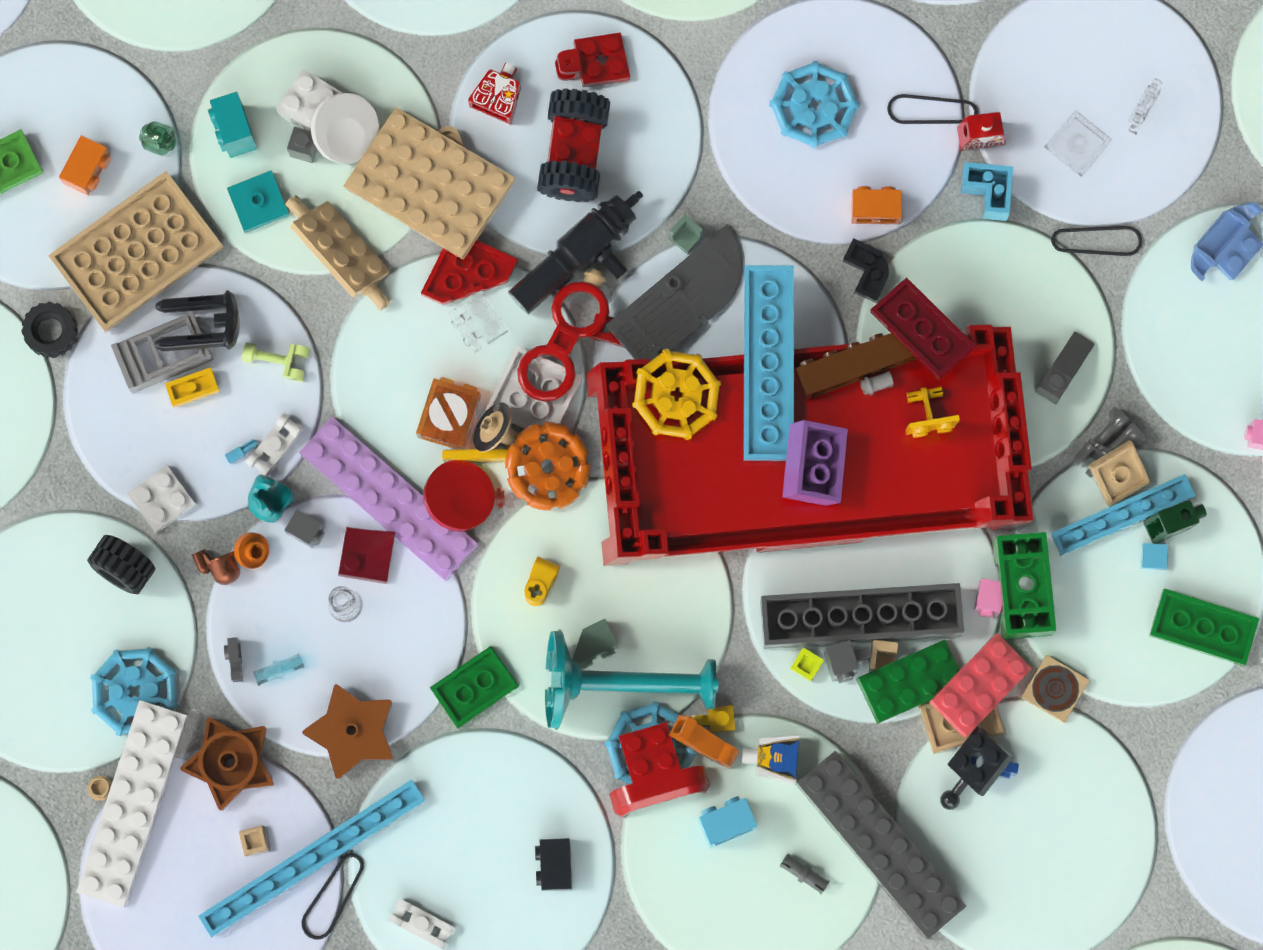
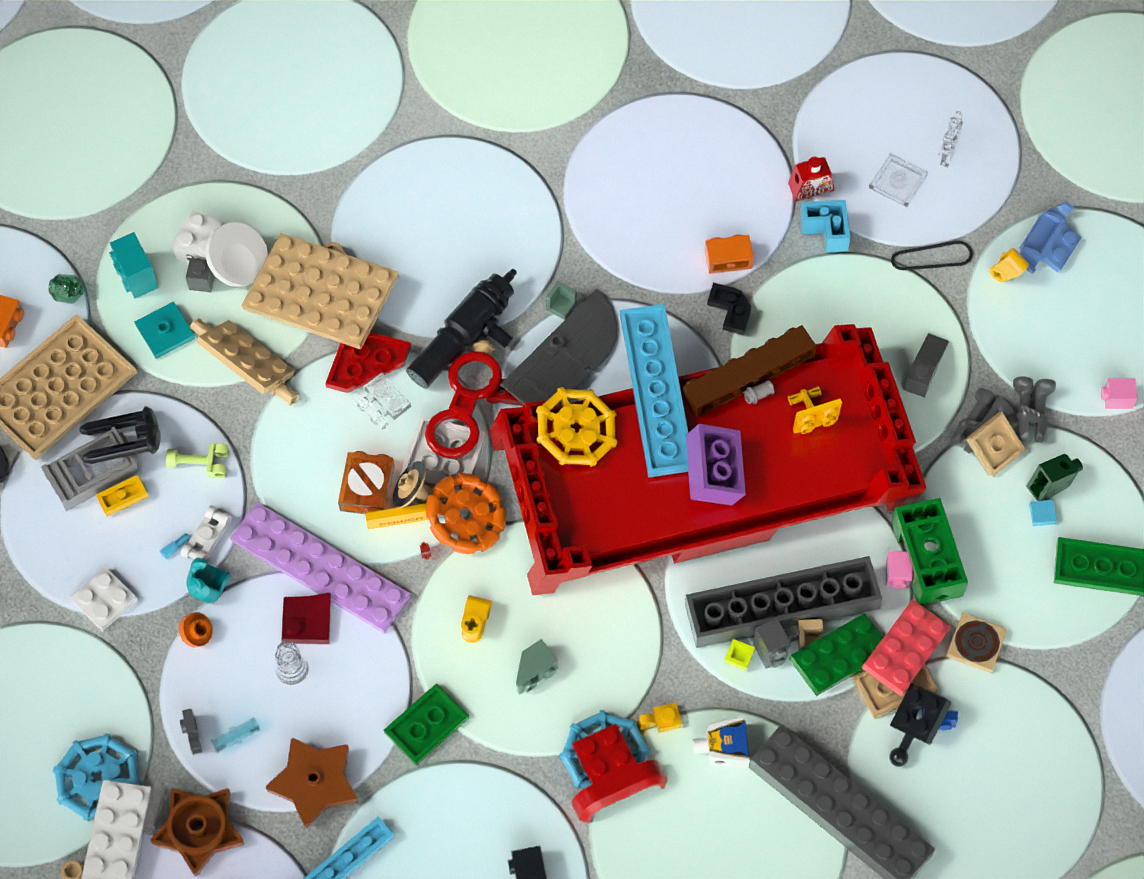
camera: 10 degrees left, 15 degrees down
black tyre [87,535,156,595] -> none
copper piece [192,549,241,585] -> none
dark grey brick [284,509,325,549] -> none
red piece [423,460,495,532] -> none
red torso [468,63,521,125] -> none
black plate [537,88,610,202] -> none
teal piece [545,629,719,730] -> none
red plate [555,32,630,87] -> none
orange leg [669,715,739,769] -> none
medium azure brick [698,796,757,848] -> none
medium azure plate [769,61,860,148] -> none
dark grey pin [779,853,830,895] -> none
dark red plate [870,277,976,381] -> none
black piece [887,94,978,124] -> none
medium azure plate [1050,474,1196,557] -> none
none -> yellow piece [989,248,1029,282]
none -> dark grey piece [1013,376,1056,442]

